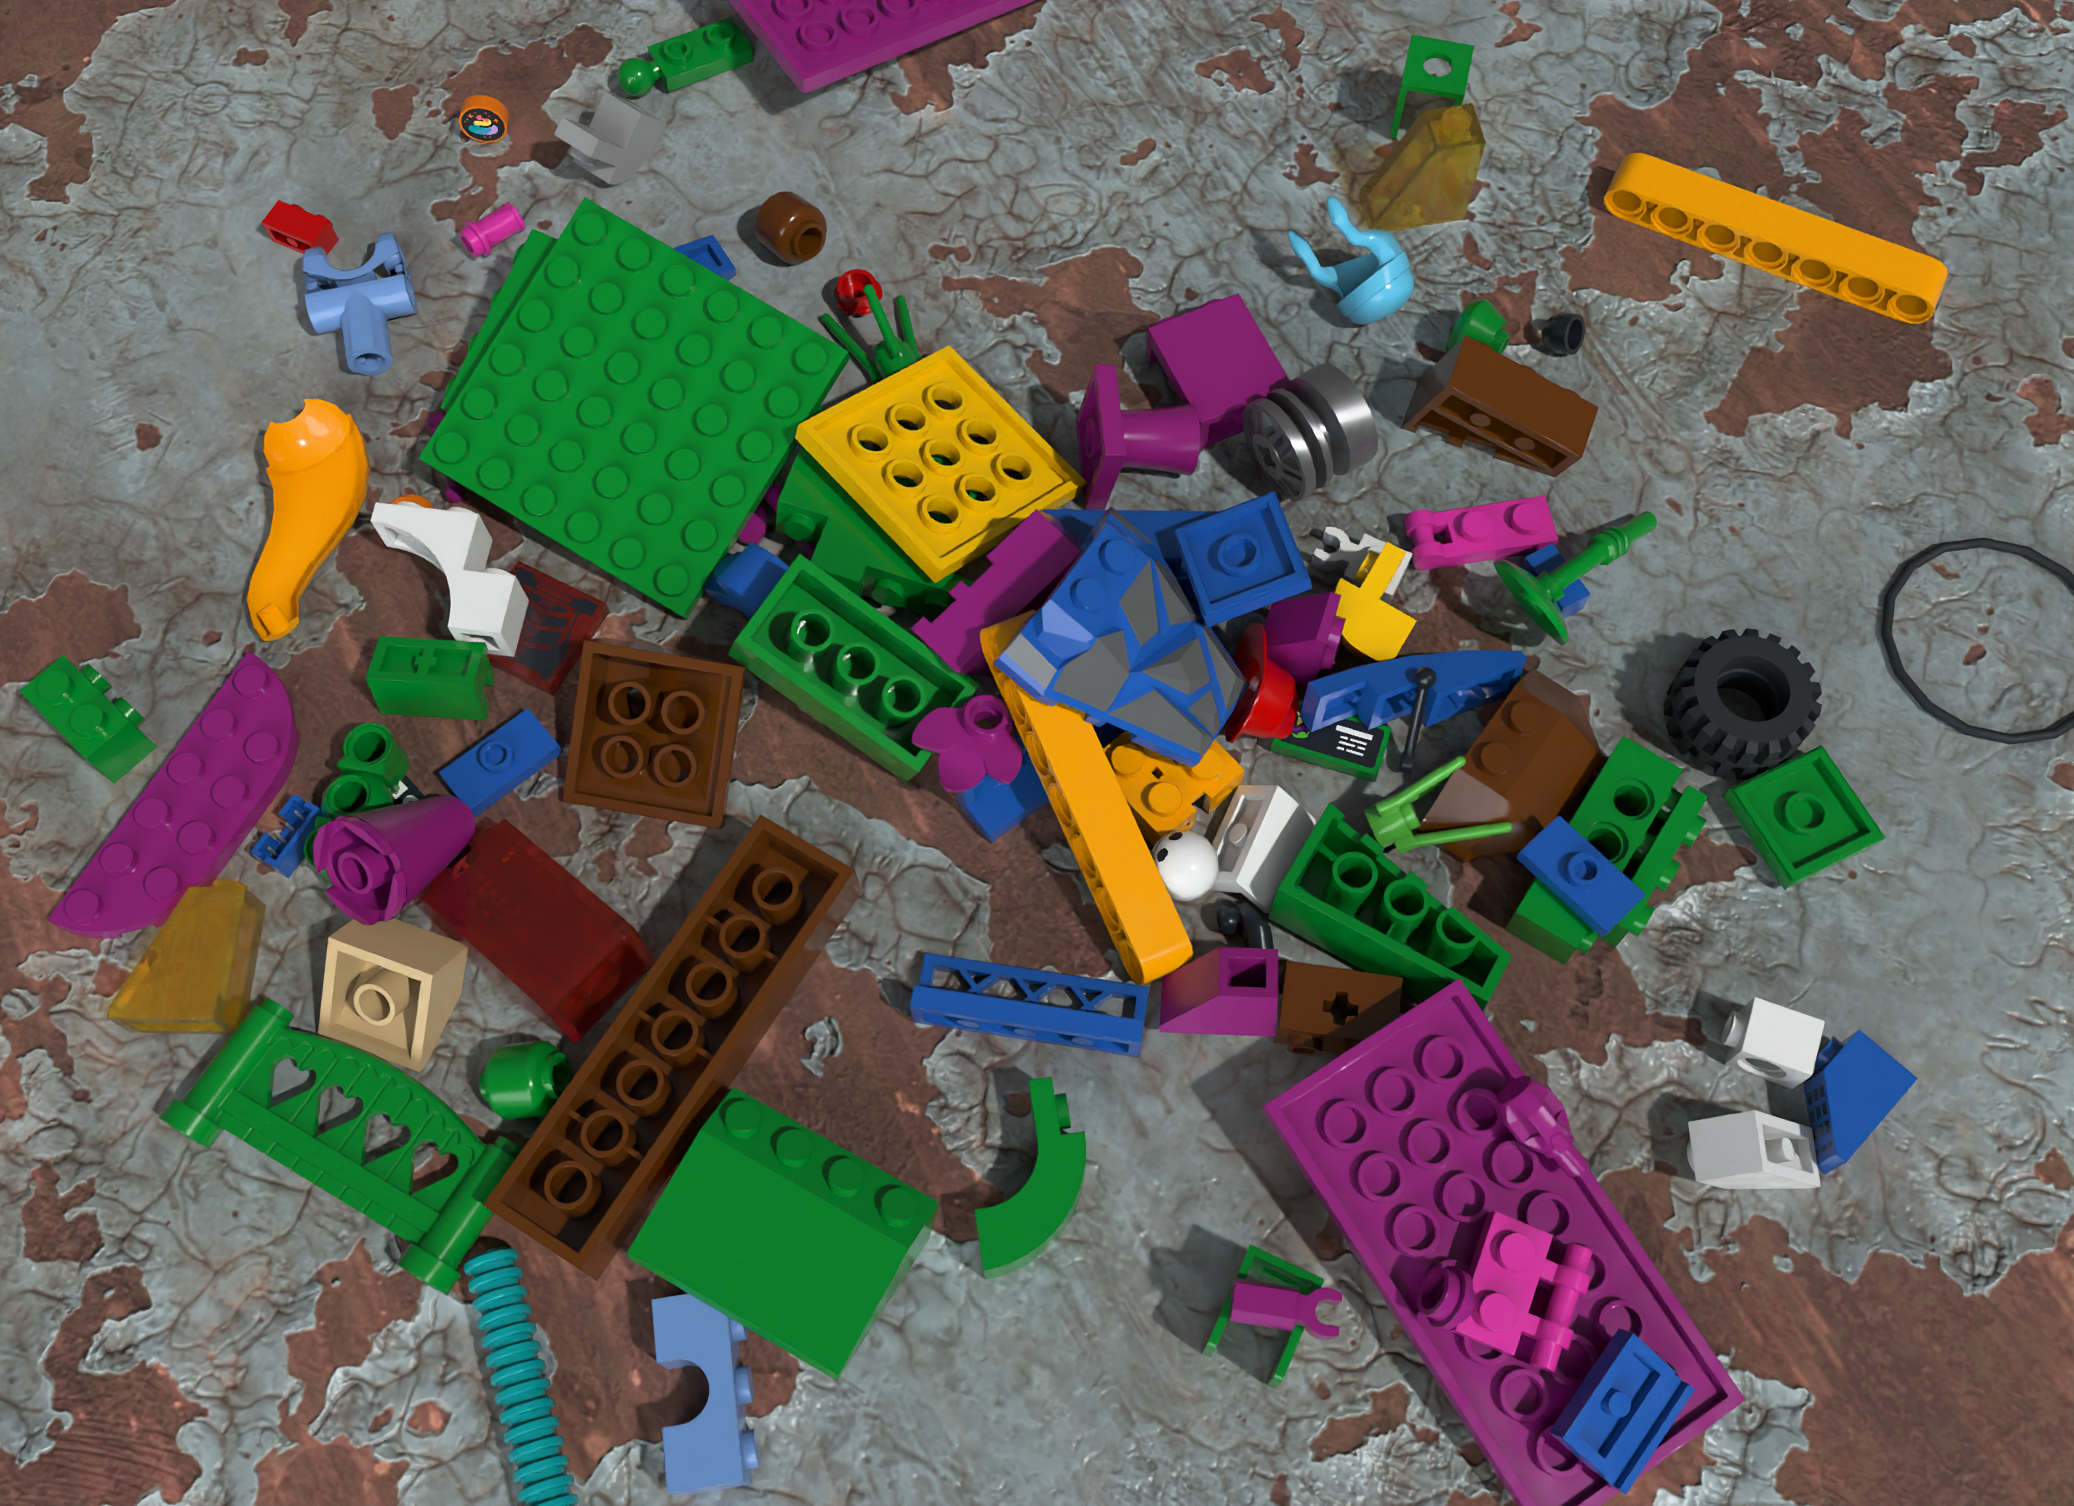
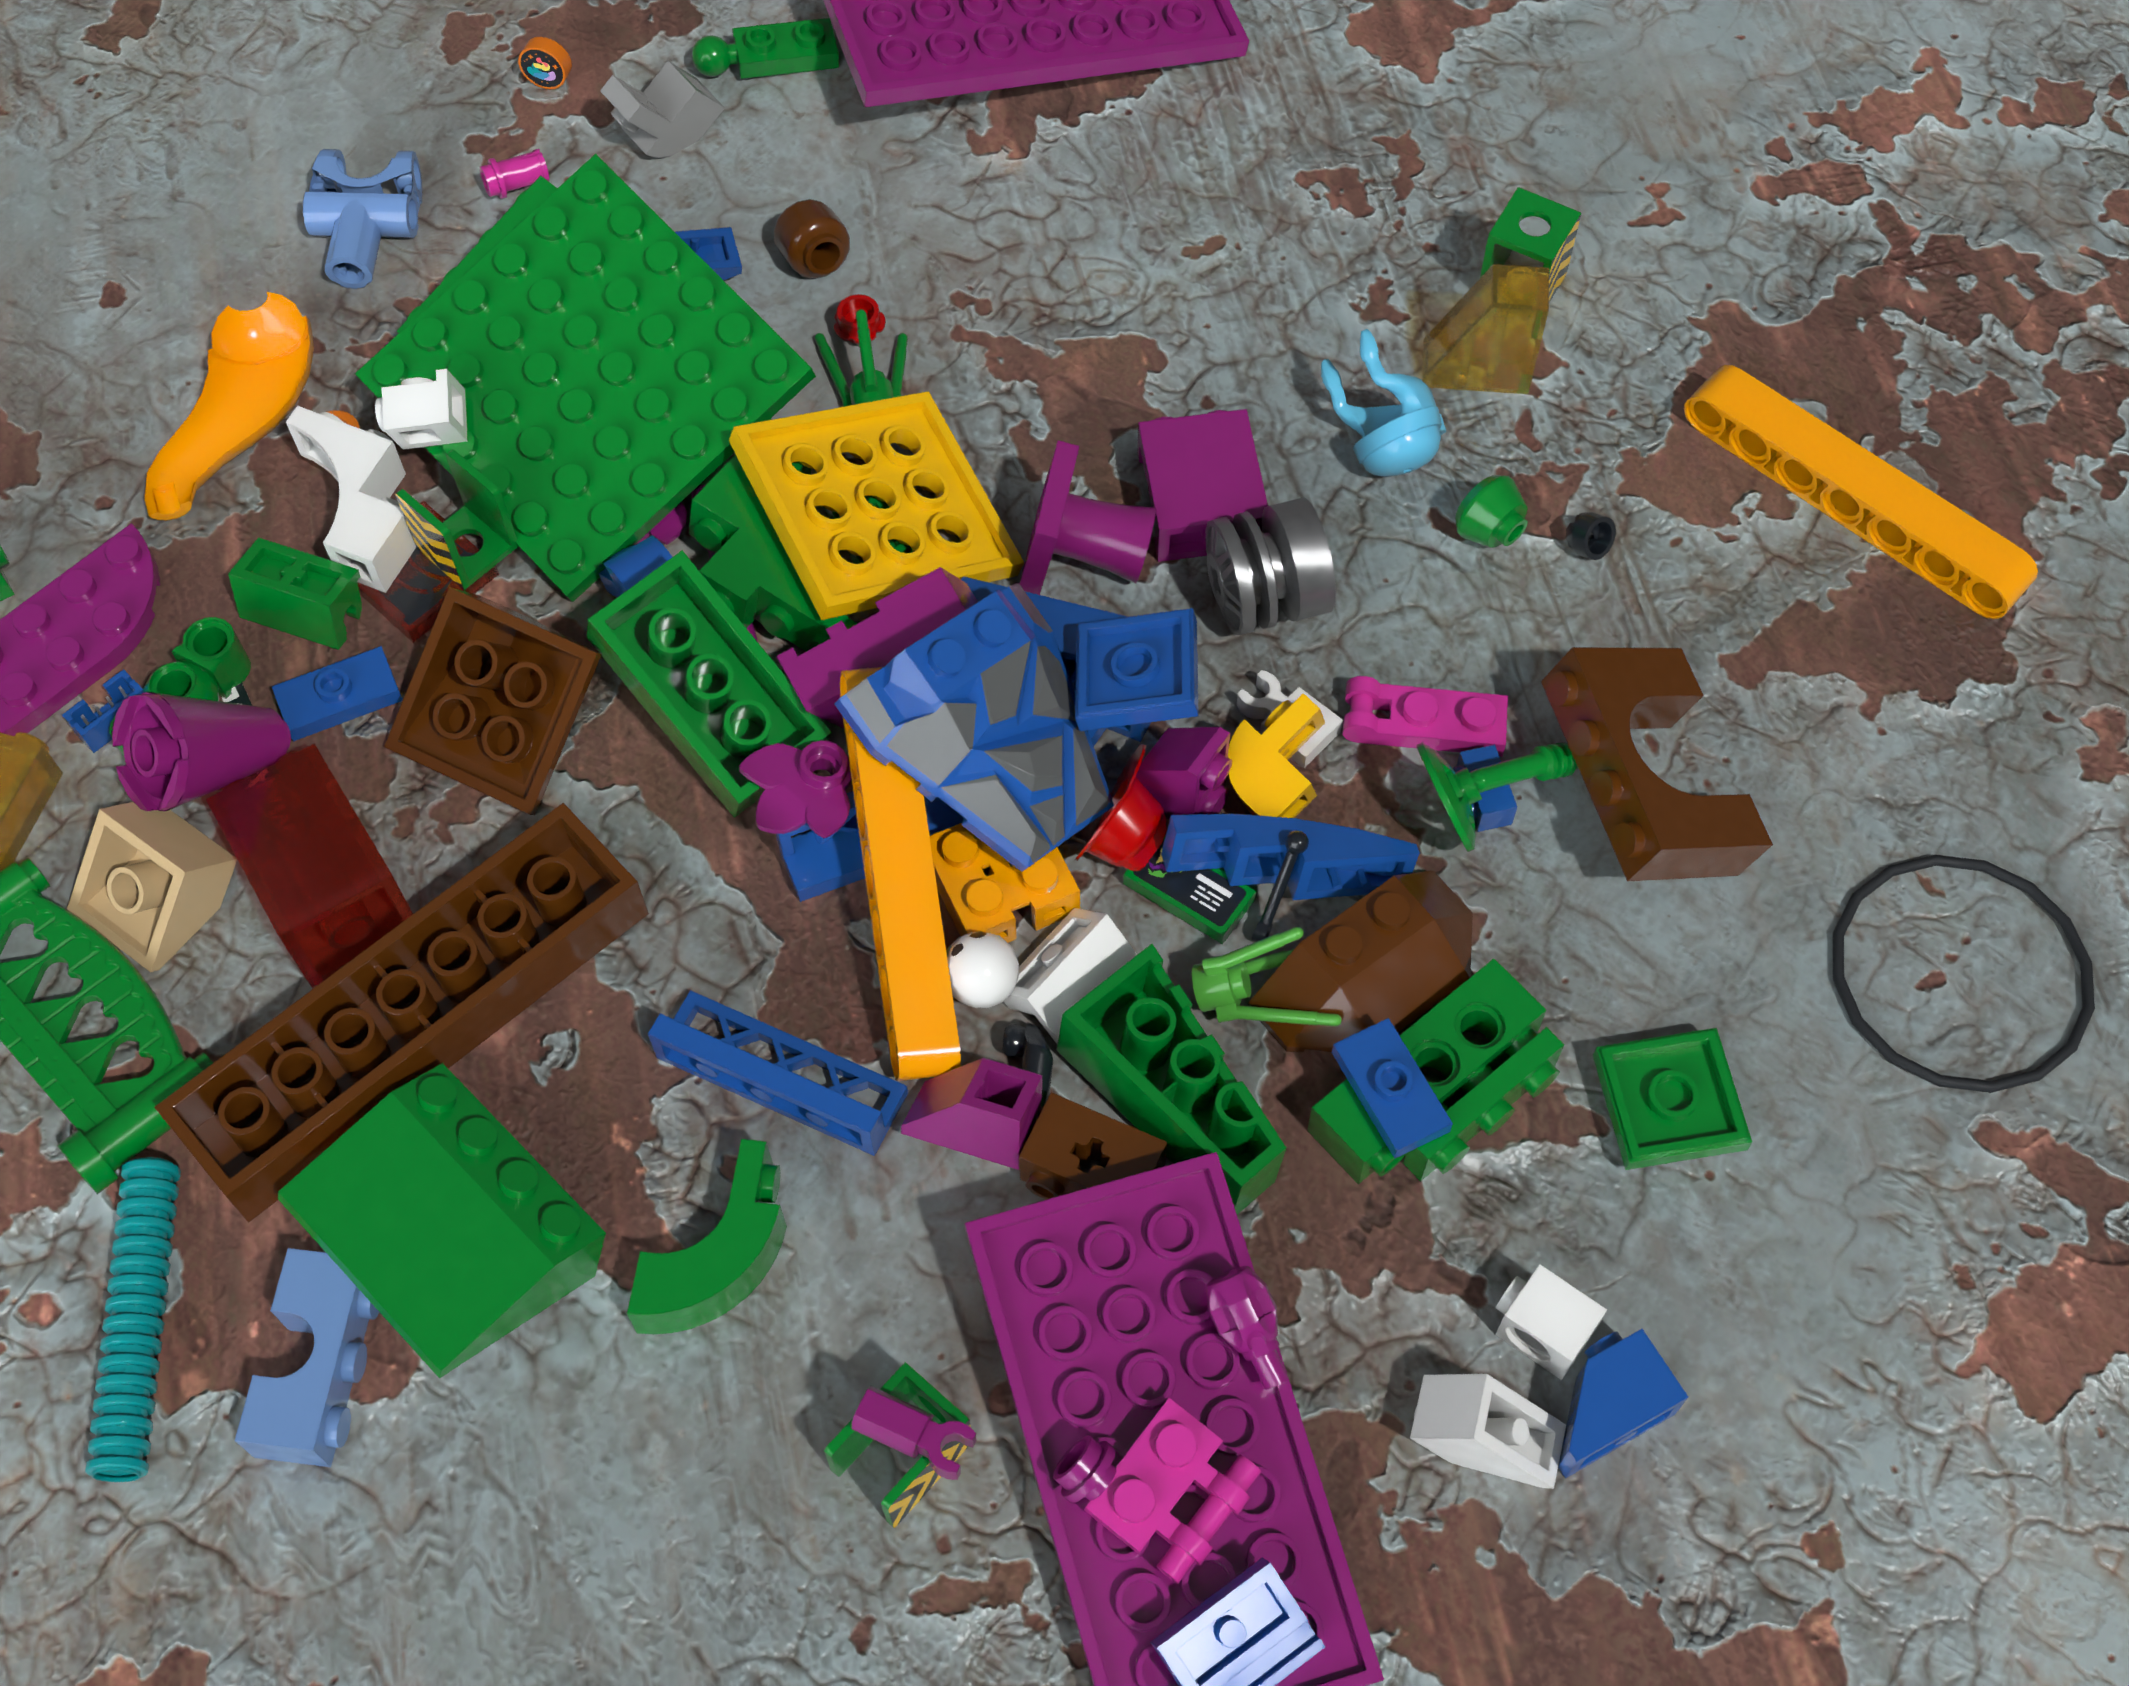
camera: 15 degrees right, 5 degrees down
red piece [261,200,339,255] -> none
green head [479,1040,572,1119] -> none
reddish brown wedge [1401,335,1599,477] -> none
black tyre [1664,628,1822,780] -> none
none -> white brick [375,369,468,449]
none -> green piece [395,449,519,590]
none -> reddish brown arch [1541,647,1773,881]

